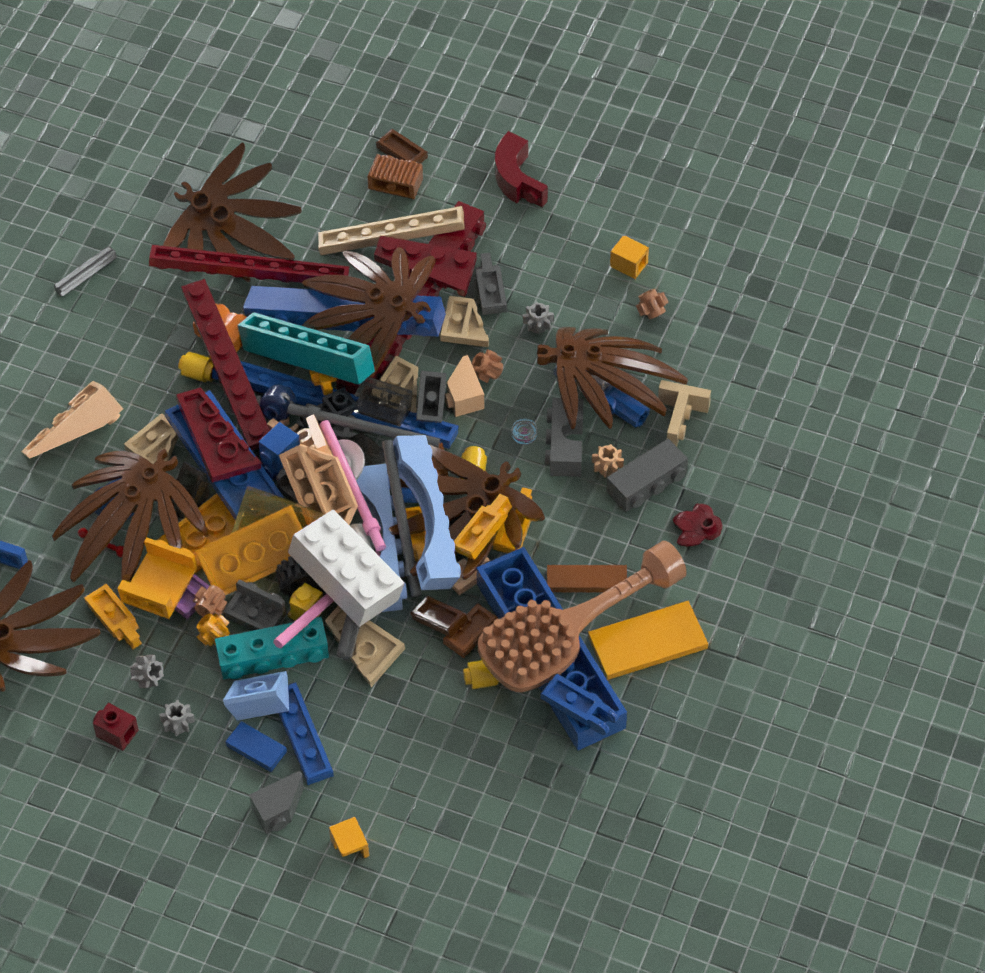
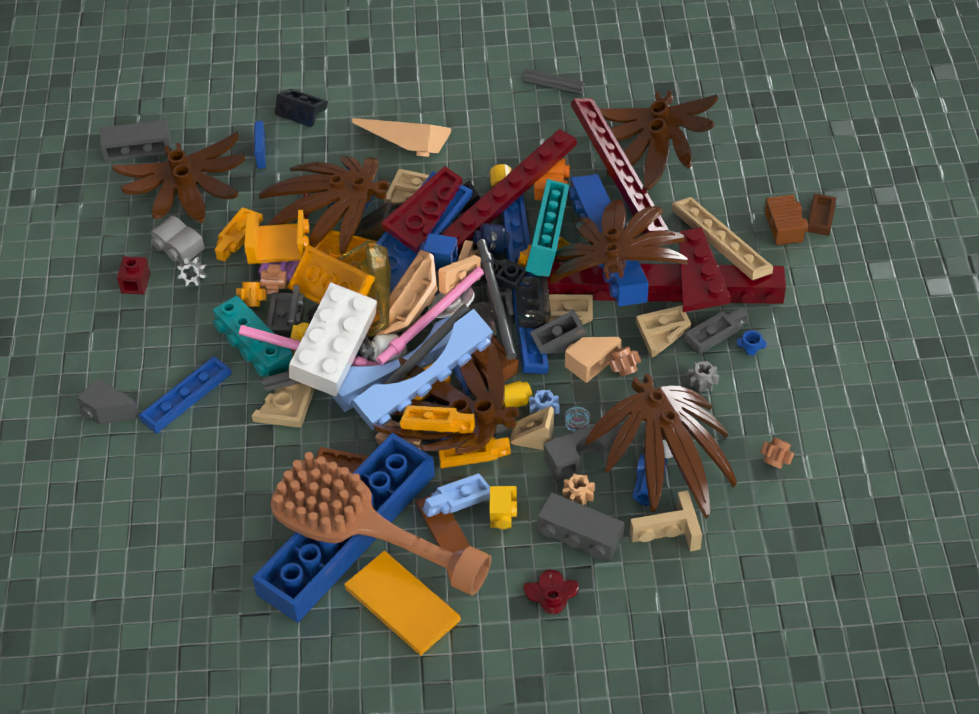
camera: 65 degrees right, 5 degrees down
light grey gear [159,700,195,736] -> none
light blue slope [223,671,289,721] -> none
blue tile [225,721,287,772] -> none
light orange panel [329,817,369,858] -> none
reddish brown tile [410,595,468,637] -> none
dark red arch [495,131,548,208] -> none
blue hinge [541,674,619,736] -> none
light orange panel [610,236,649,279] -> none
none -> light grey brick [150,216,205,265]
none -> light blue hinge [422,473,490,517]
none -> yellow brick [490,486,517,529]
none -> tan slope [509,406,554,450]
none -> light blue gear [529,390,560,415]
none -> blue plate [737,330,767,356]

